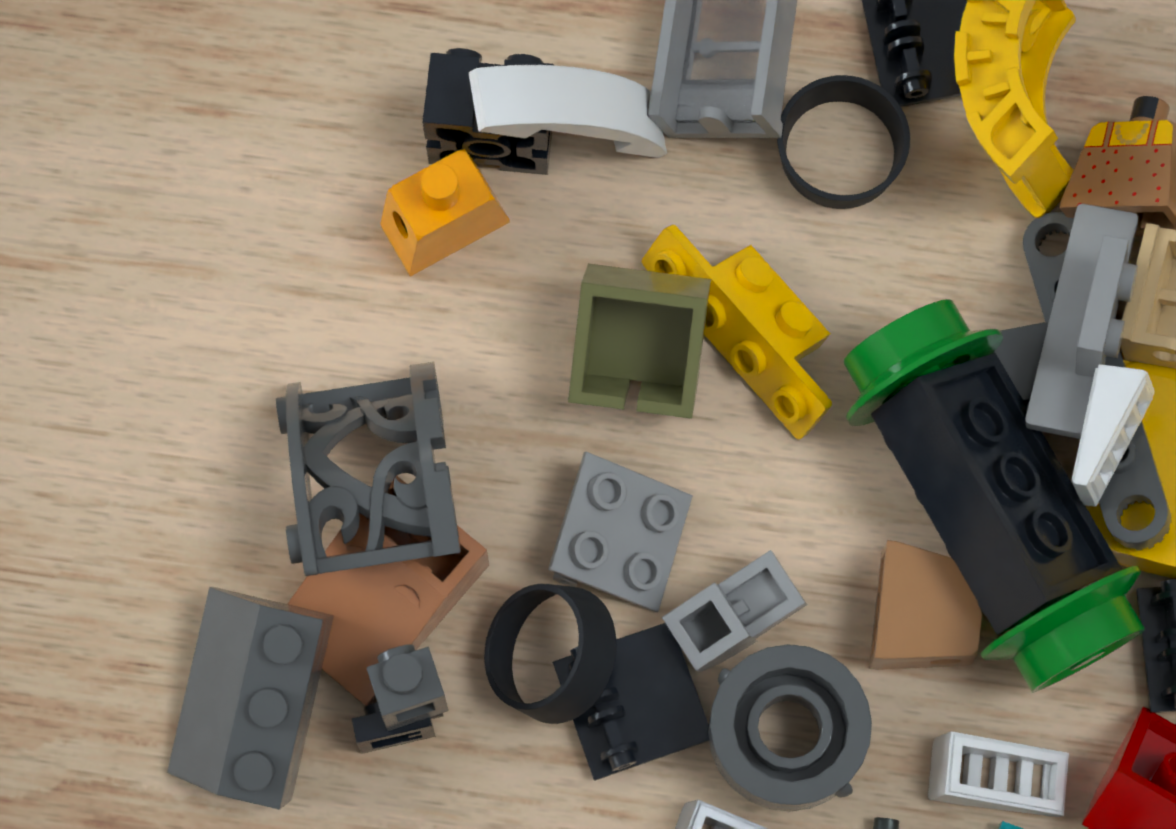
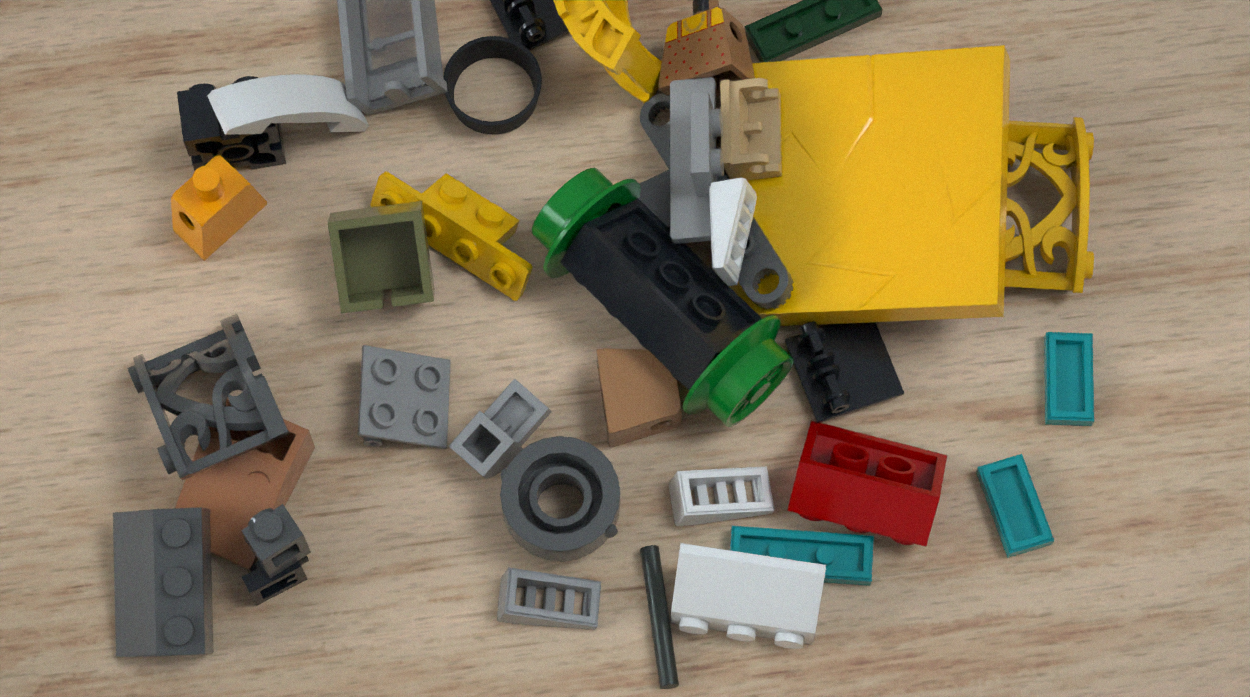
camera: 15 degrees left, 5 degrees down
black tyre [484,584,617,724] -> none
black hinge [552,623,709,781] -> none

